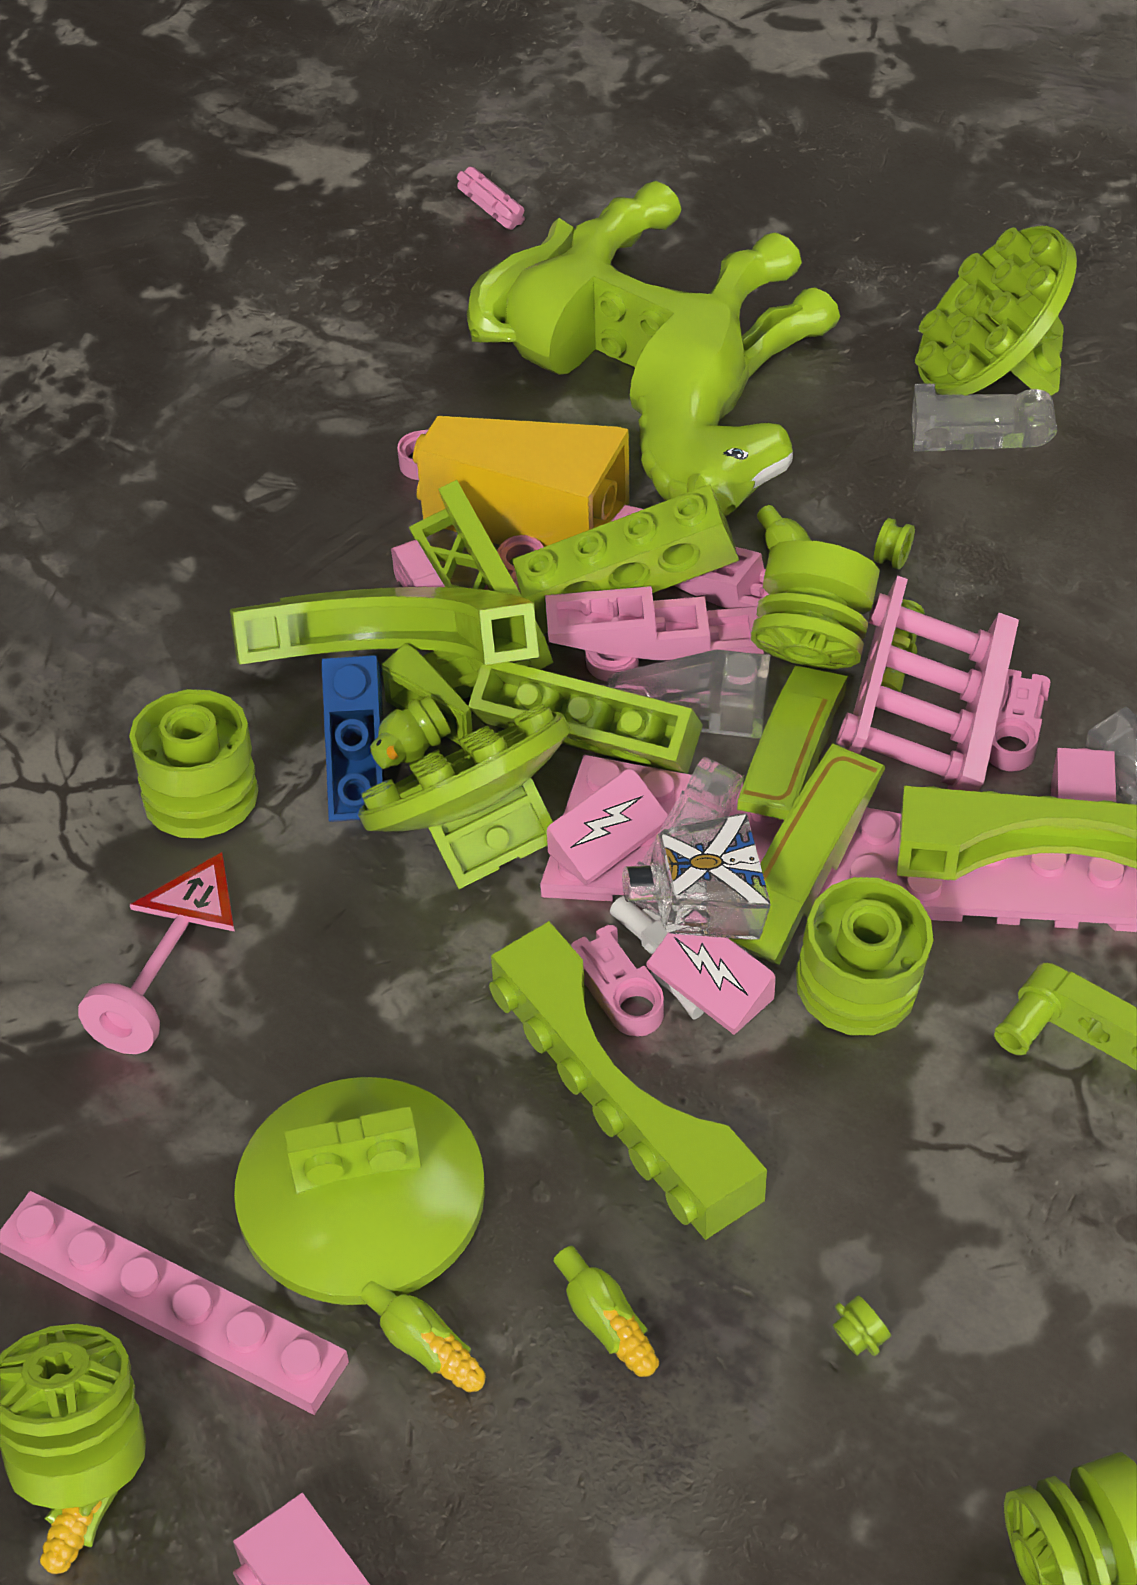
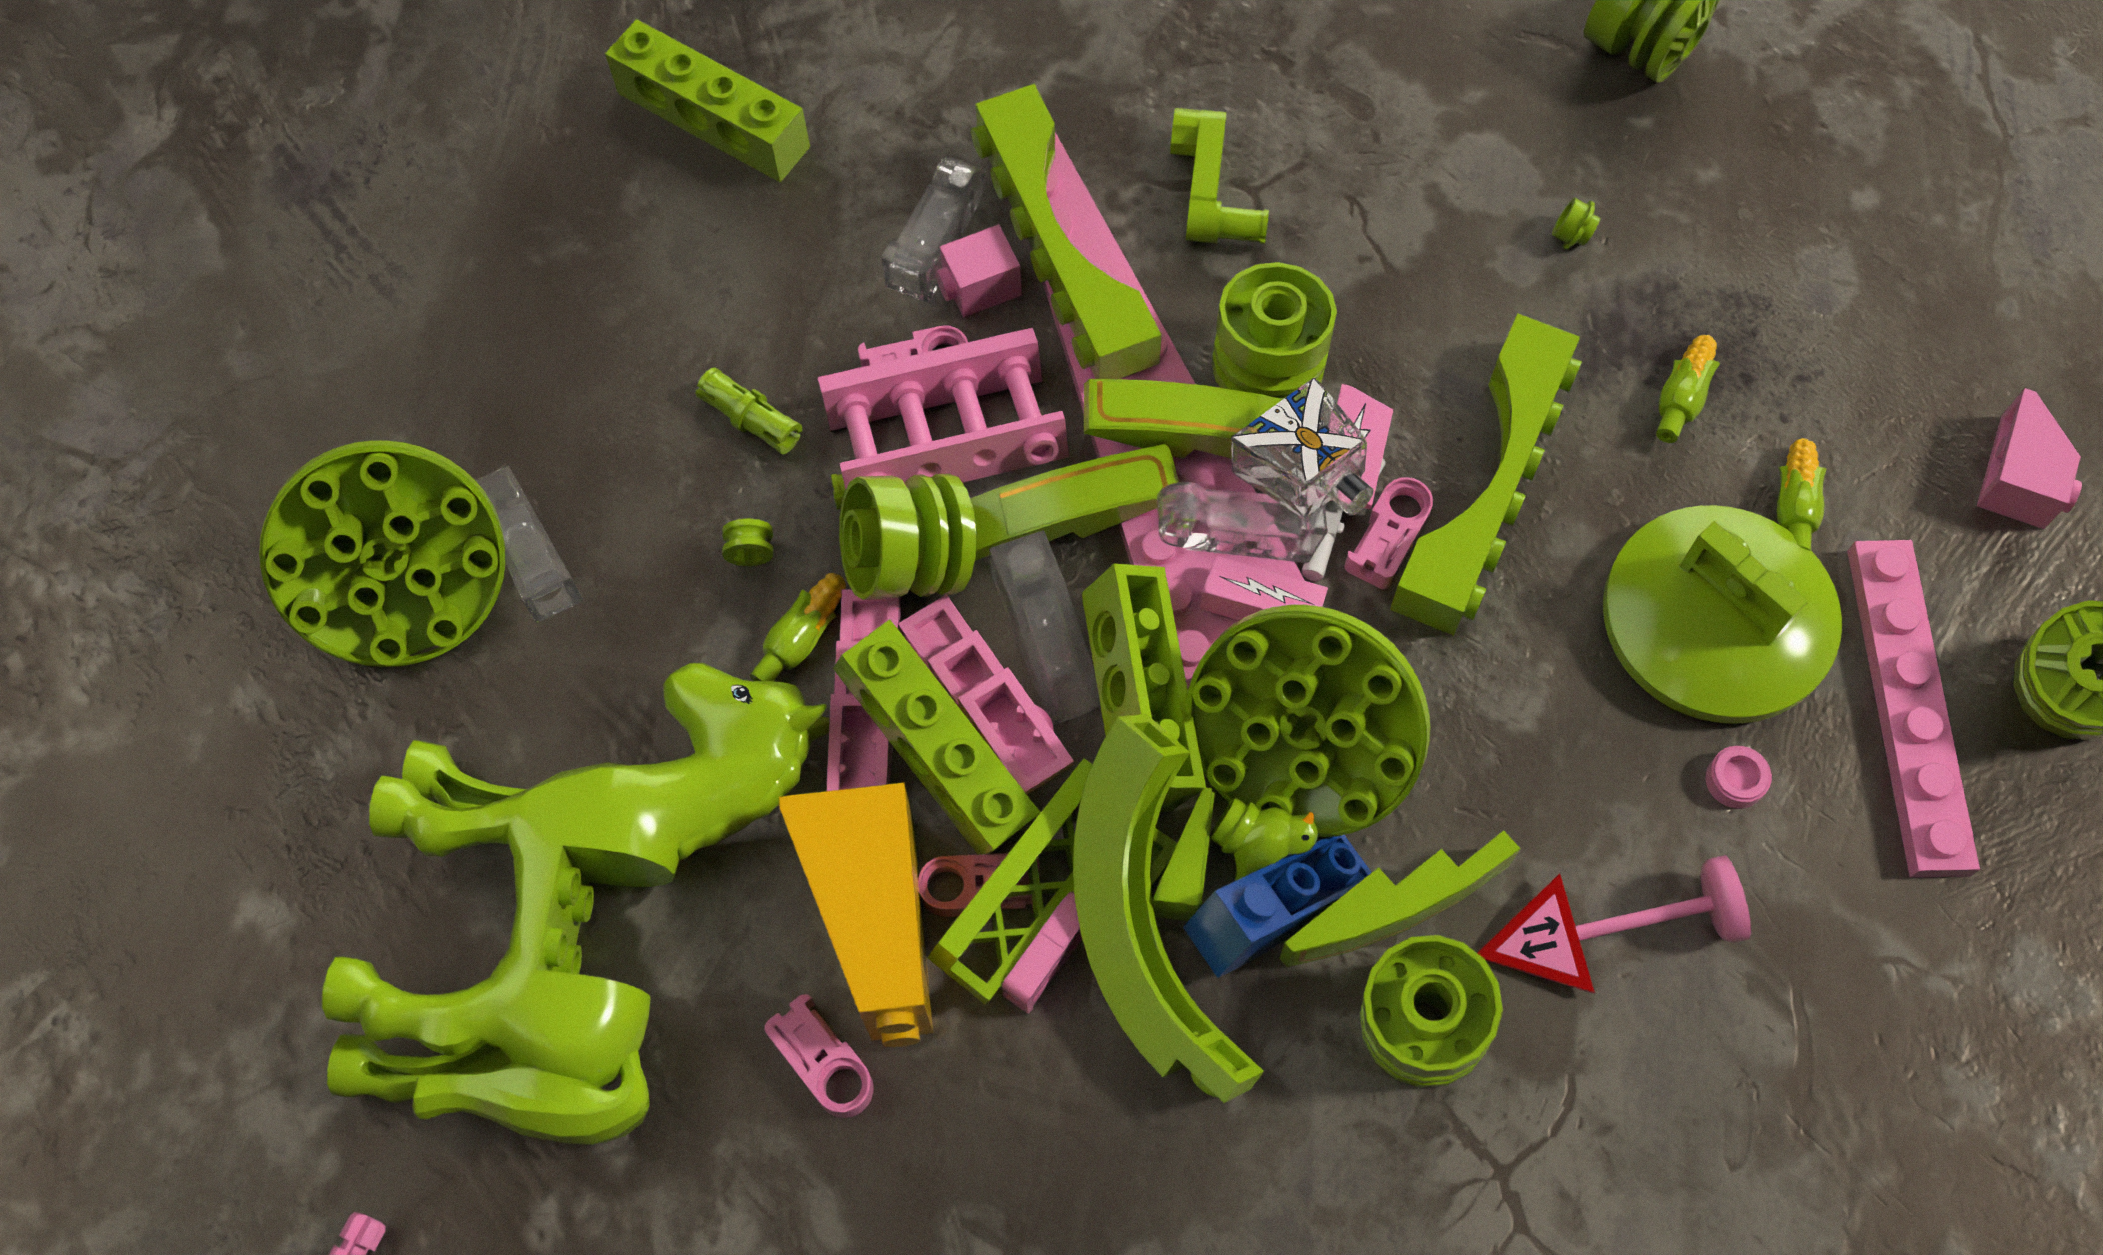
camera: 120 degrees left, 15 degrees up
none -> lime pin [695,367,803,454]
none -> lime slope [1279,830,1521,968]
none -> bright pink tile [1705,746,1772,809]

